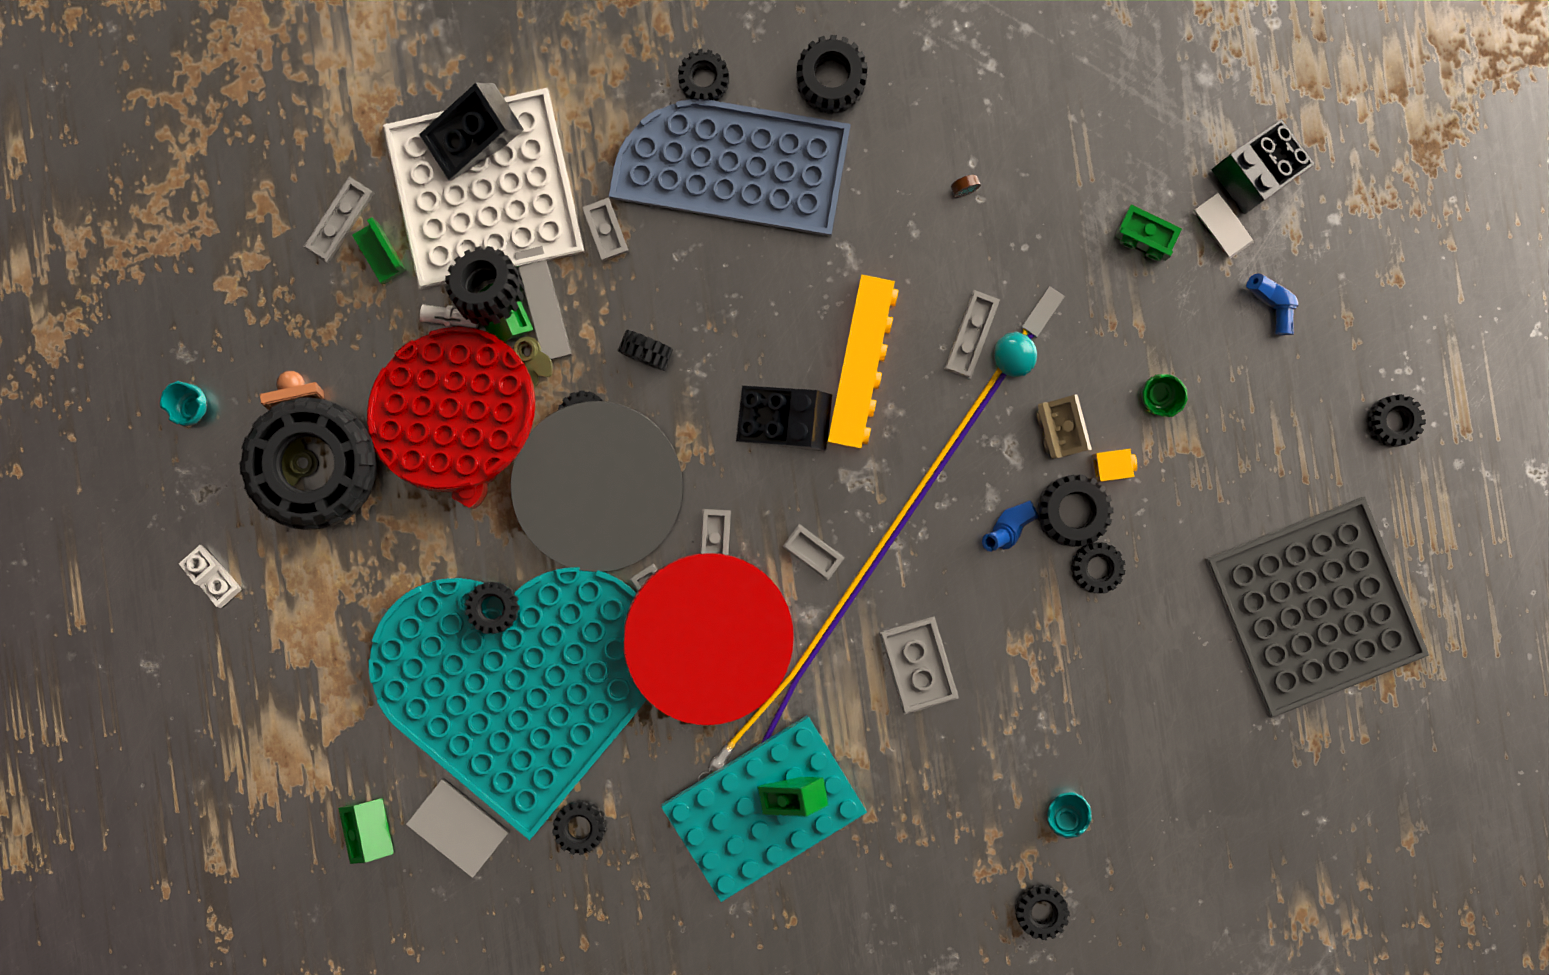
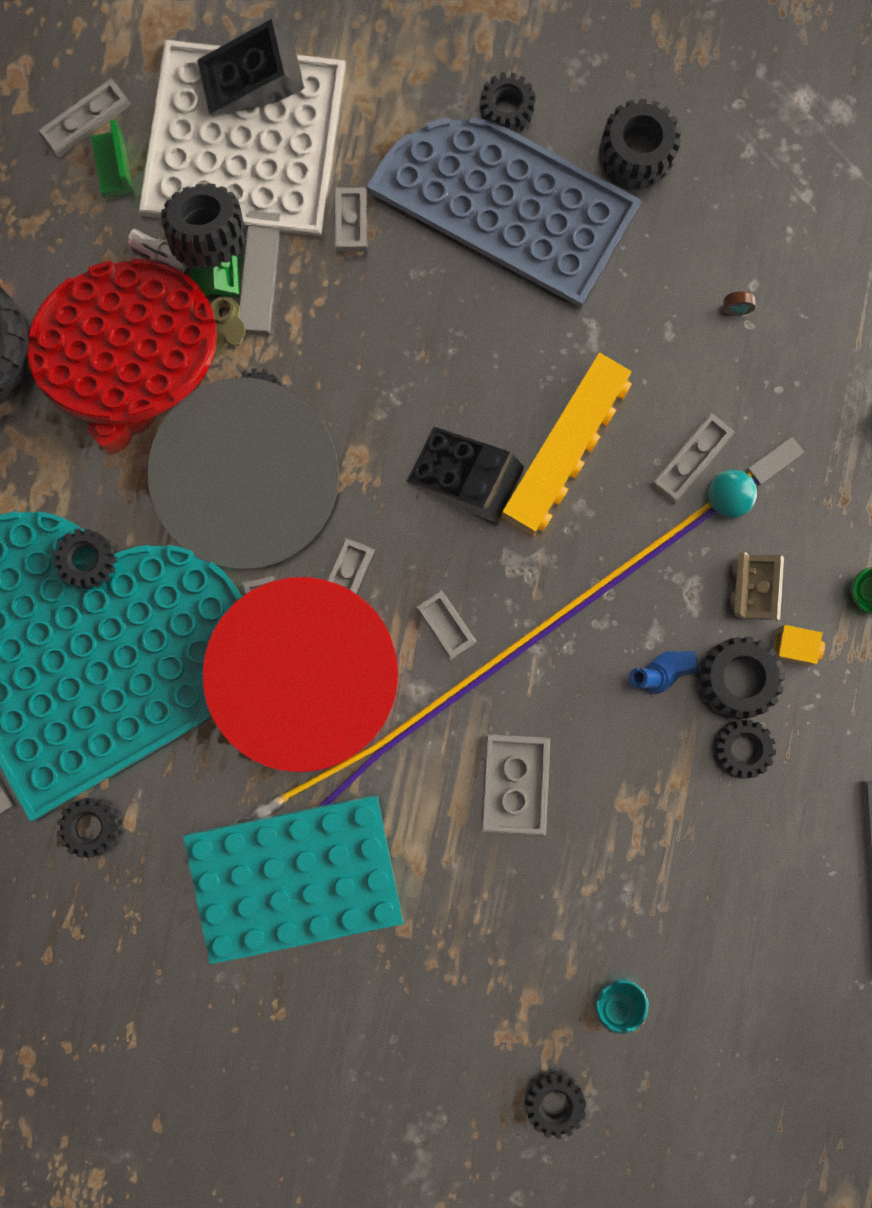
camera: 15 degrees right, 5 degrees down
black tyre [618,330,673,371] -> none
green slope [758,777,828,817] -> none

